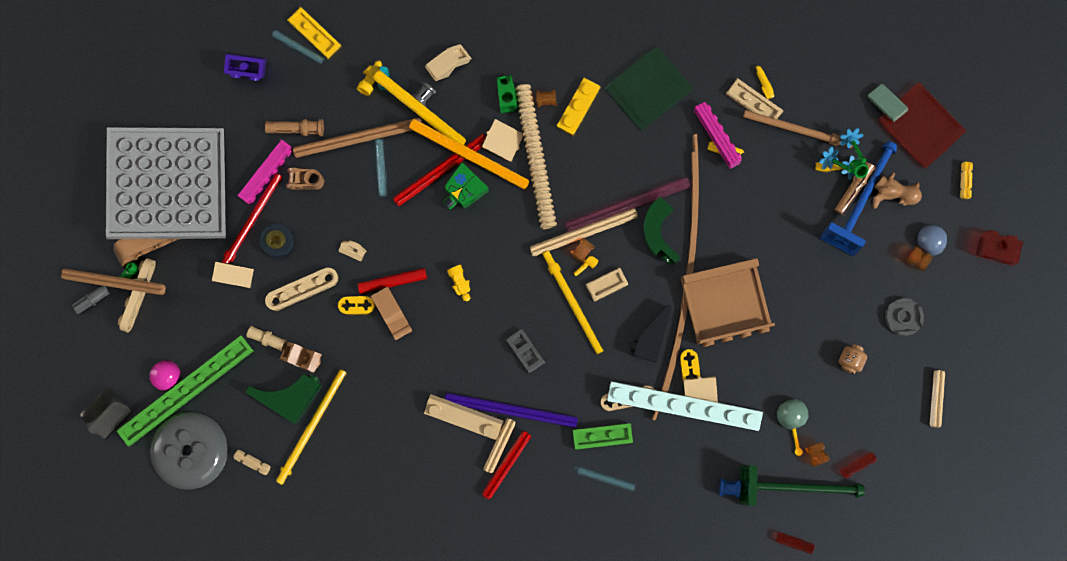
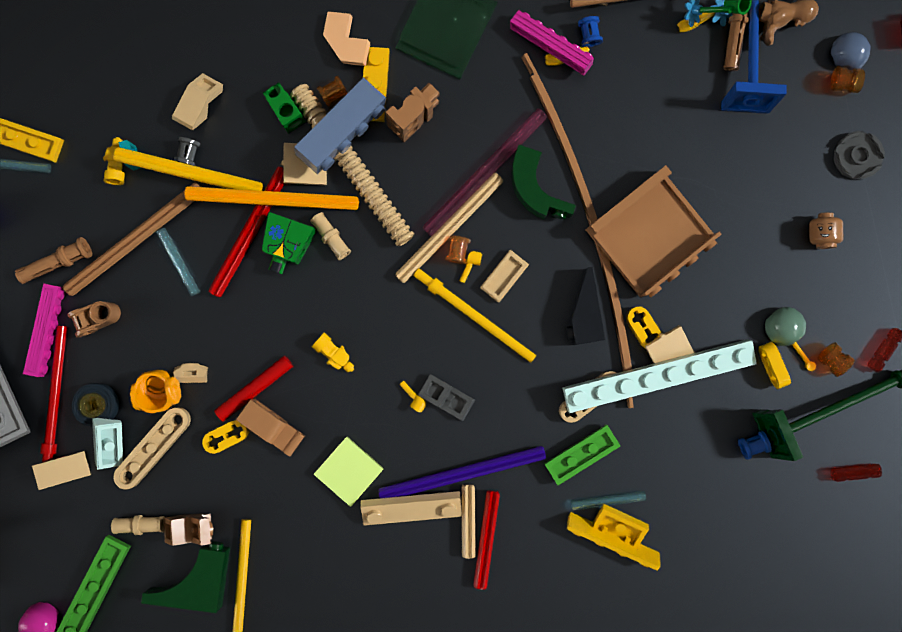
camera: 30 degrees left, 5 degrees up
none -> light aqua slope [92,418,123,470]
none -> light orange hair [130,370,181,413]
none -> sand blue brick [294,77,386,175]
none -> tan pin [310,212,351,260]
none -> yellowish green tile [314,436,384,507]
none -> light nougat tile [323,12,370,66]
none -> medium nougat hips [386,83,439,142]
none -> yellow hand [400,381,426,413]
none -> yellow bracket [567,503,660,571]
none -> blue bush [578,16,603,47]
none -> yellow beam [758,342,791,389]

